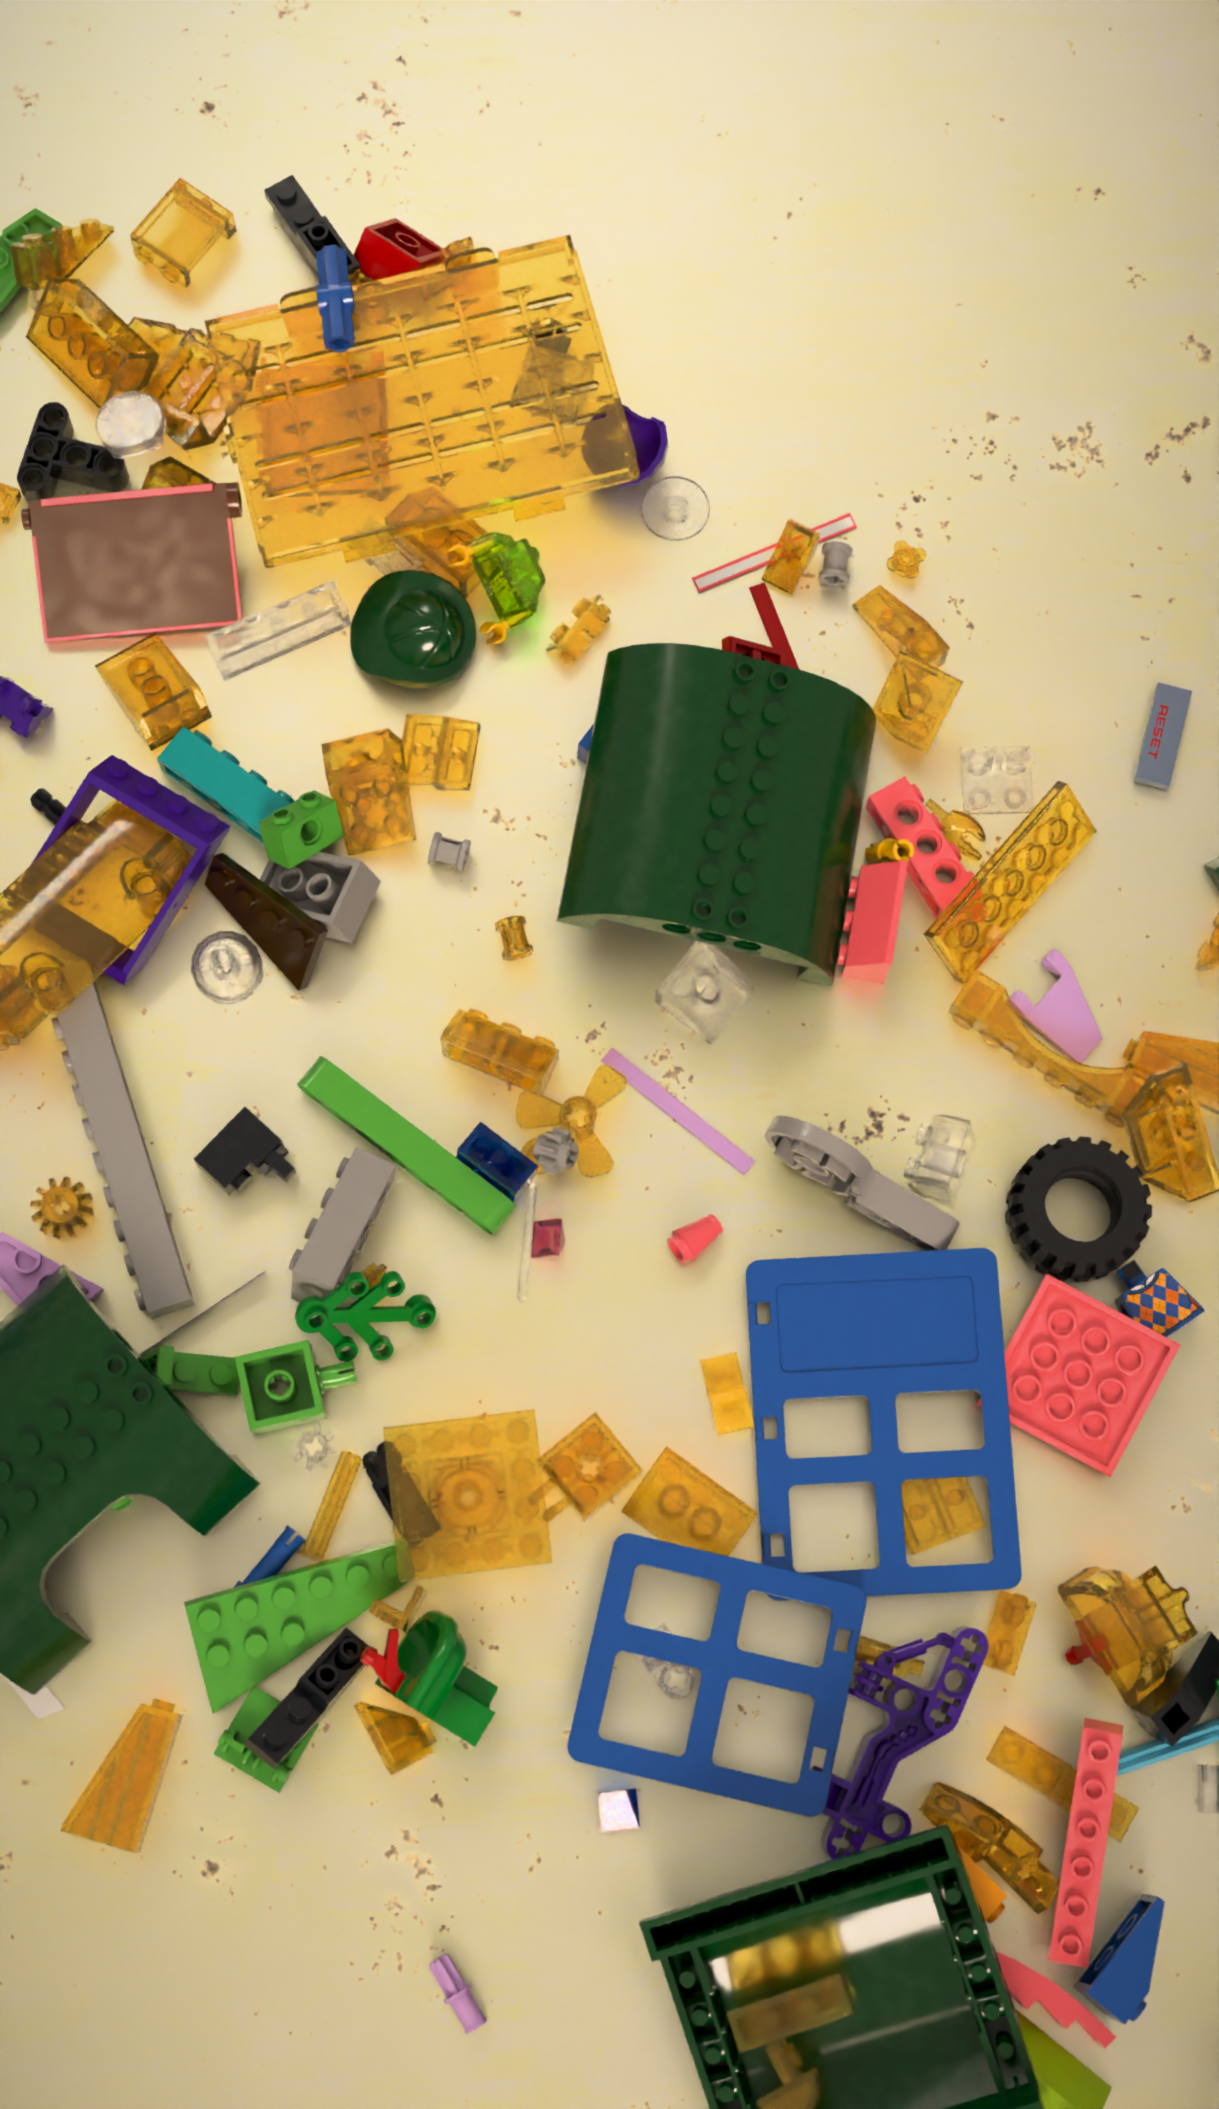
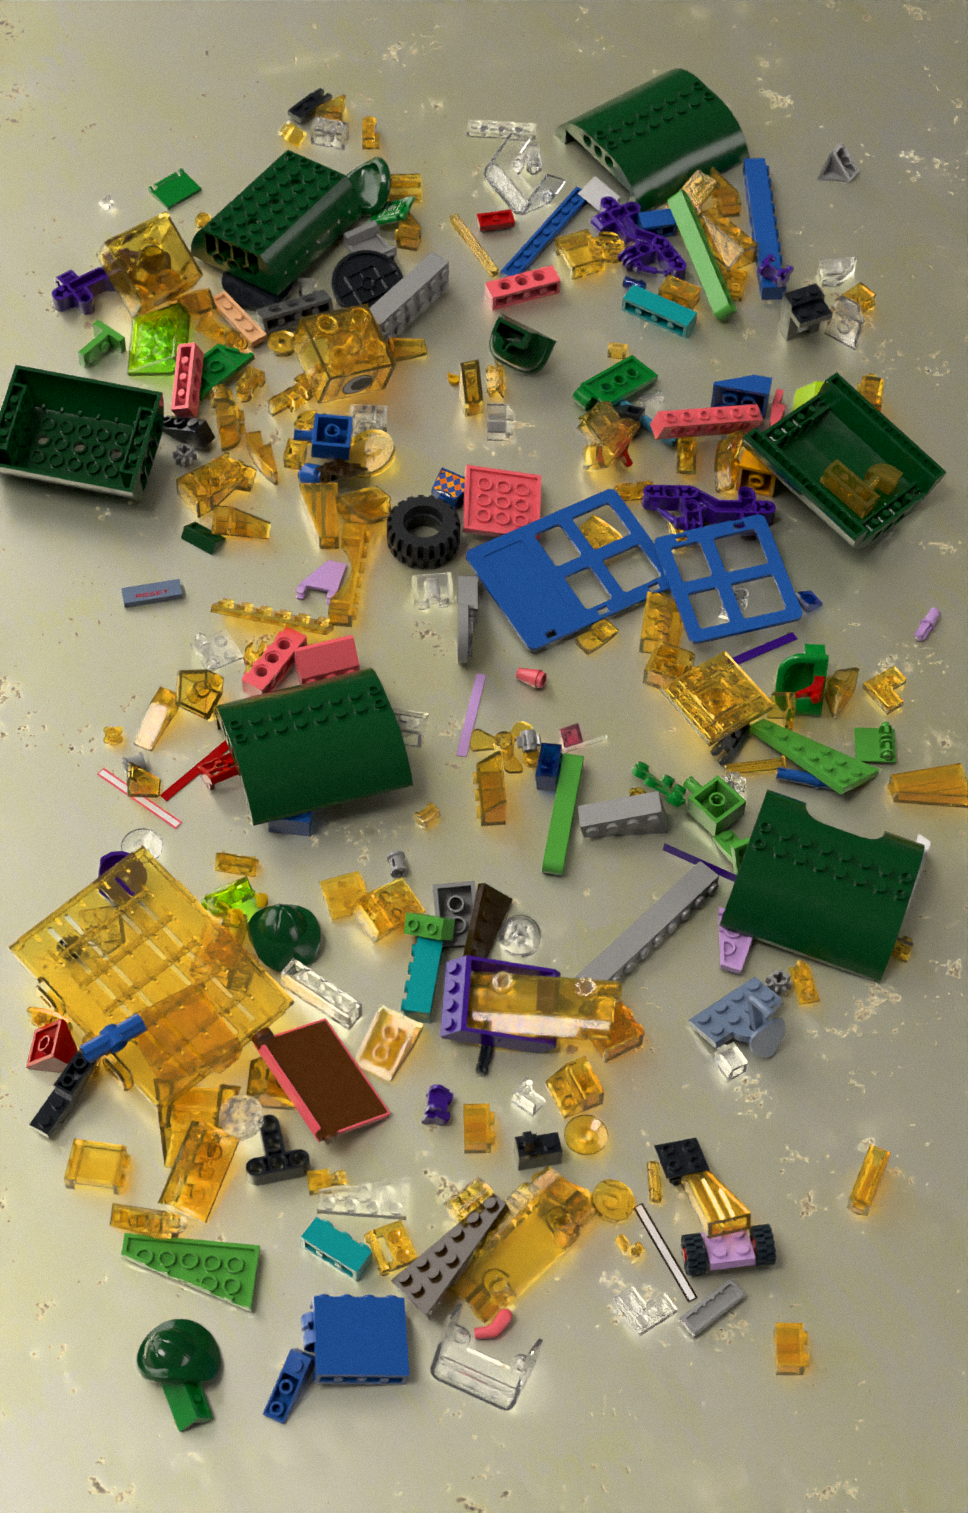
camera: 115 degrees left, 20 degrees down
clear yellow gear [30,1176,94,1240] -> none
black hinge [194,1107,296,1195] -> none
black slope [245,1628,368,1770] -> none
yellow pin [864,838,914,864] -> none
none -> dark purple sticker [707,632,798,676]
none -> clear yellow plate [862,666,907,715]

